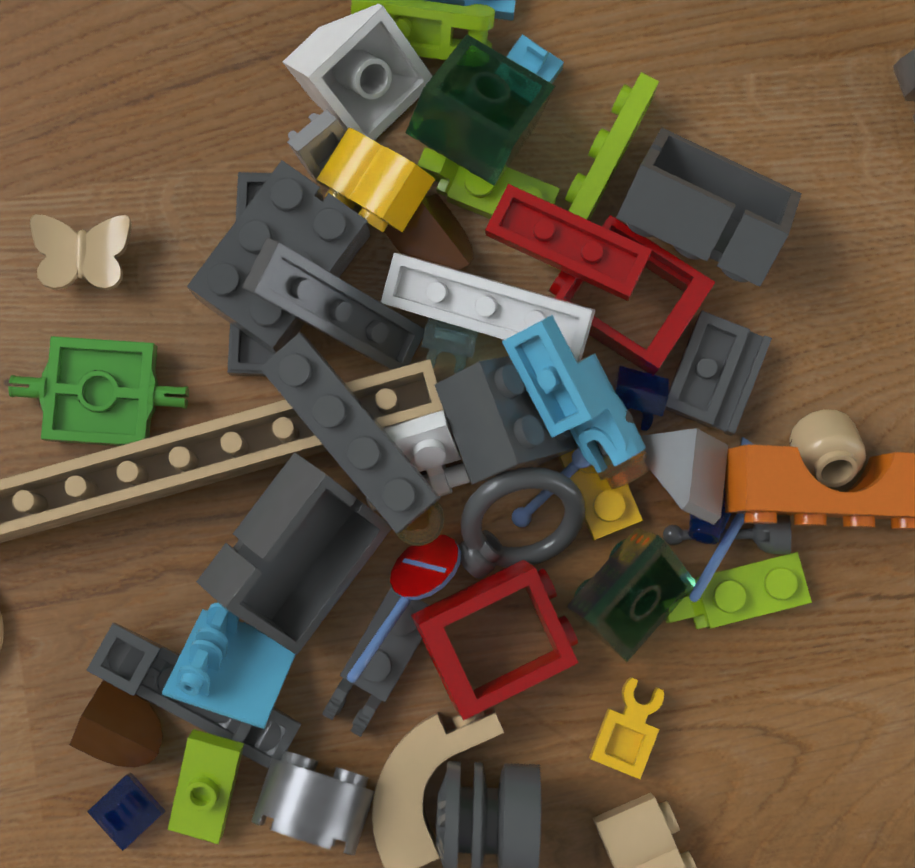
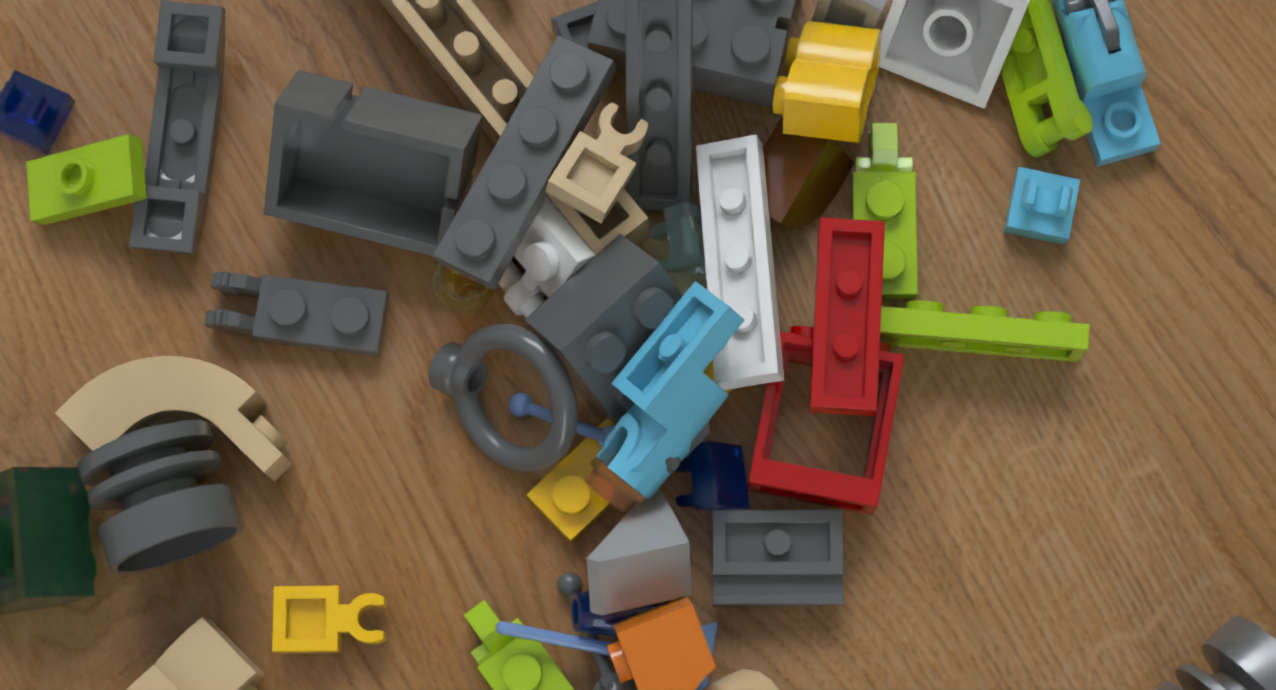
camera: 70 degrees right, 5 degrees down
reddish brown brick [69,680,163,768] -> none
medium azure hinge [162,602,296,729] -> none
flat silver brick [251,750,375,855] -> none
red piece [347,535,461,683] -> none
clear green brick [405,34,555,186] -> none
red window [411,559,578,721] -> none
clear green slope [566,528,696,662] -> none
dark grey piece [616,127,802,287] -> none
none -> tan plate [545,102,648,224]

